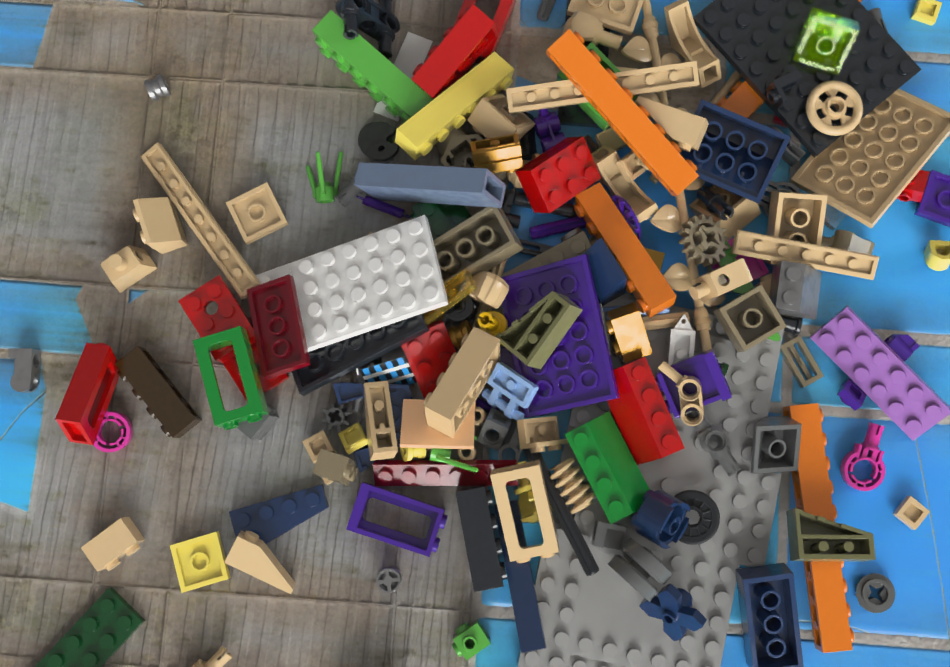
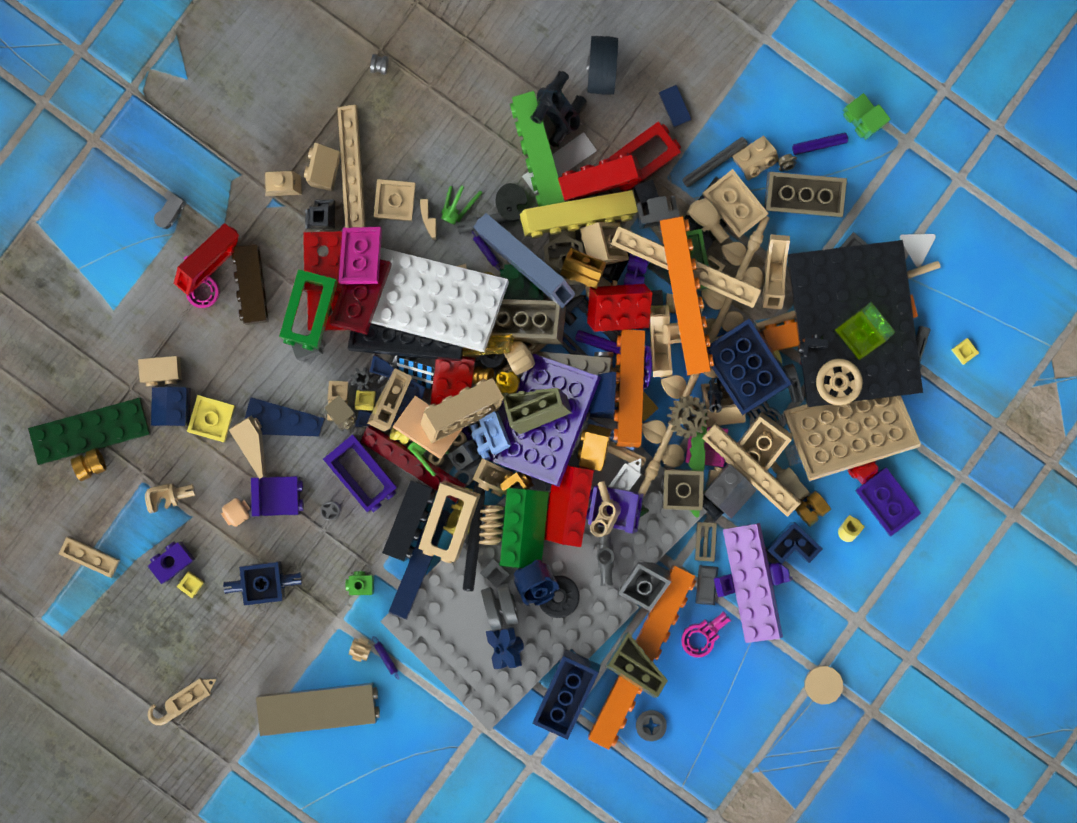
camera: 30 degrees right, 5 degrees up
tan slope [636,96,709,152] -> none
tan torso [689,258,753,301] -> none
tan plate [893,495,930,530] -> none
none -> dark blue slope [151,387,191,426]
none -> light nougat head [221,498,250,527]
none -> dark purple panel [251,476,304,516]
none -> black brick [305,199,335,229]
none -> dark pink plate [338,227,382,284]
none -> tan slope [420,199,437,240]
none -> pearl gold bracket [499,472,534,492]
none -> black brick [633,179,659,206]
none -> dark grey panel [636,196,680,229]
none -> dark grey tile [695,565,718,605]
none -> dark blue brick [765,522,823,564]
none -> pearl gold wheel [795,491,831,527]

